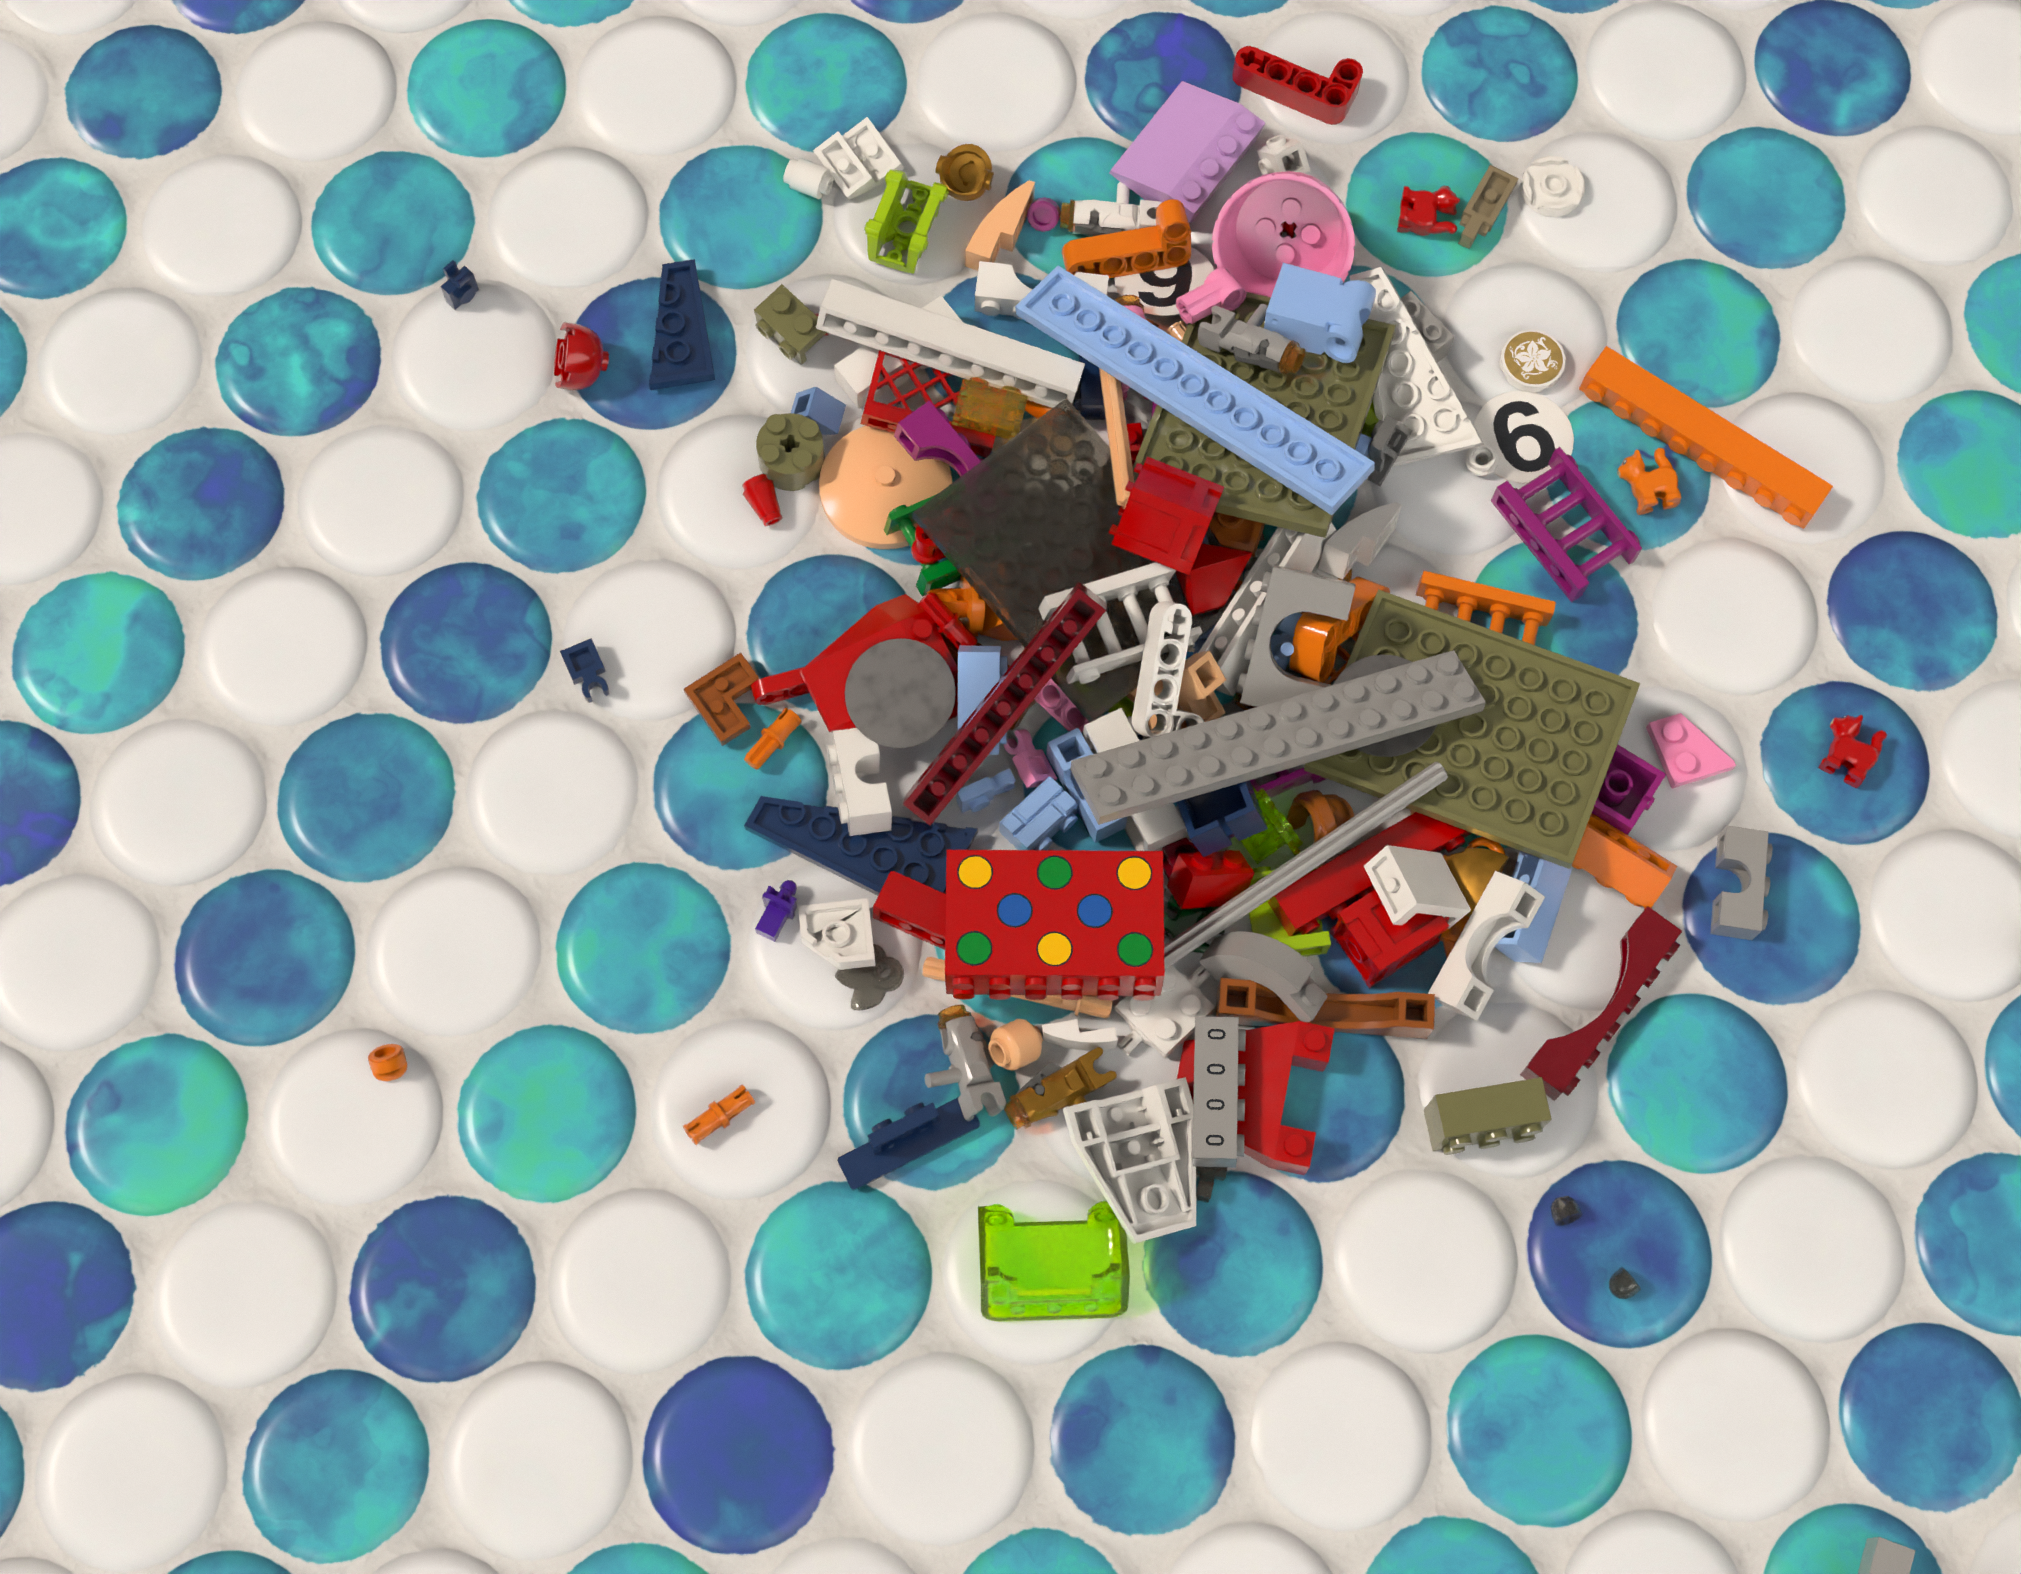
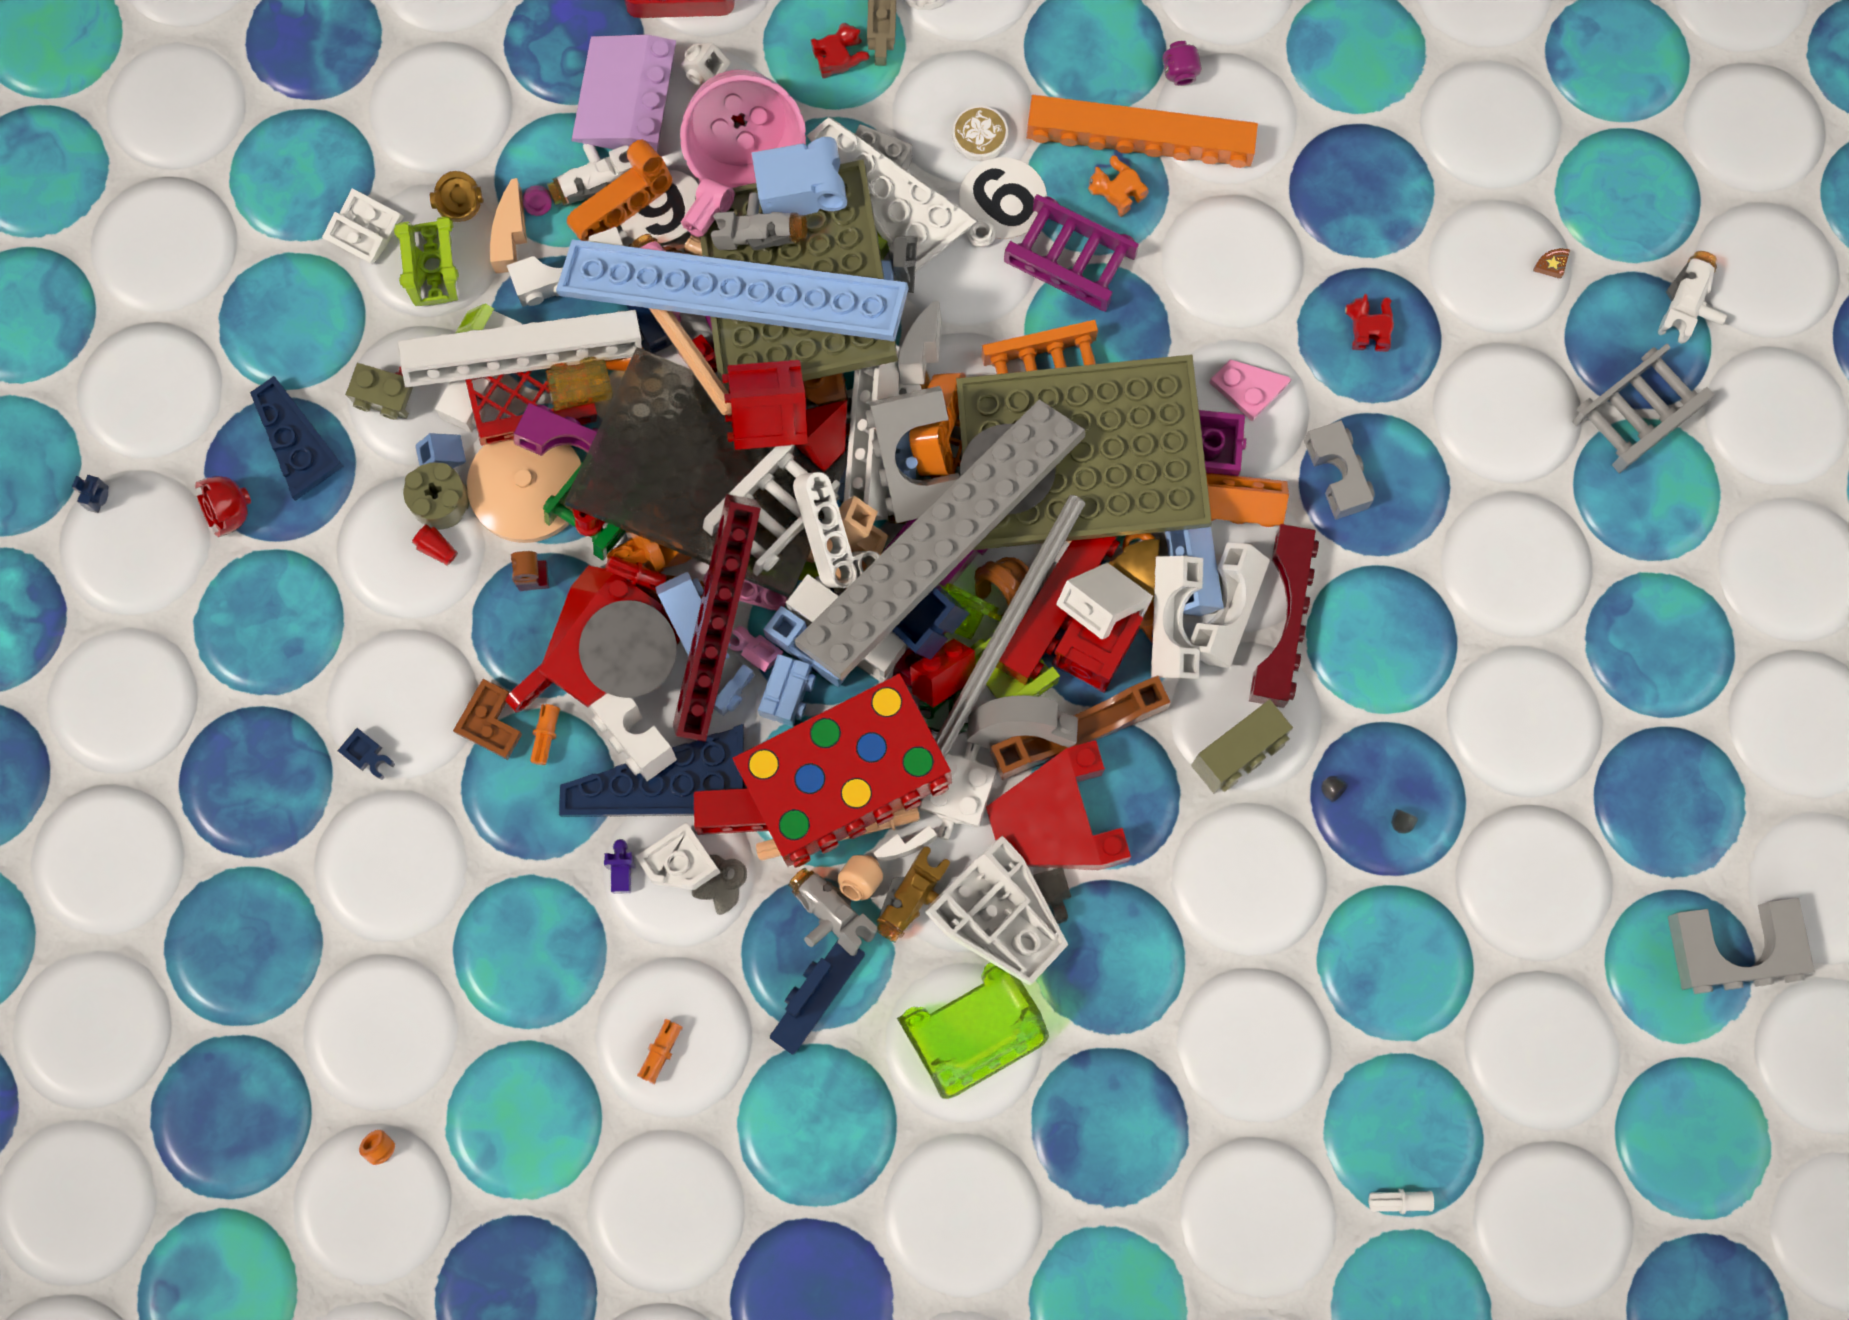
camera: 25 degrees left, 5 degrees up
white brick [783,158,834,199] -> none
light grey brick [1192,1016,1246,1168] -> none
none -> lime tile [455,303,494,333]
none -> dark orange leg [511,551,549,591]
none -> magenta head [1162,41,1202,86]
none -> white arch [1190,543,1270,668]

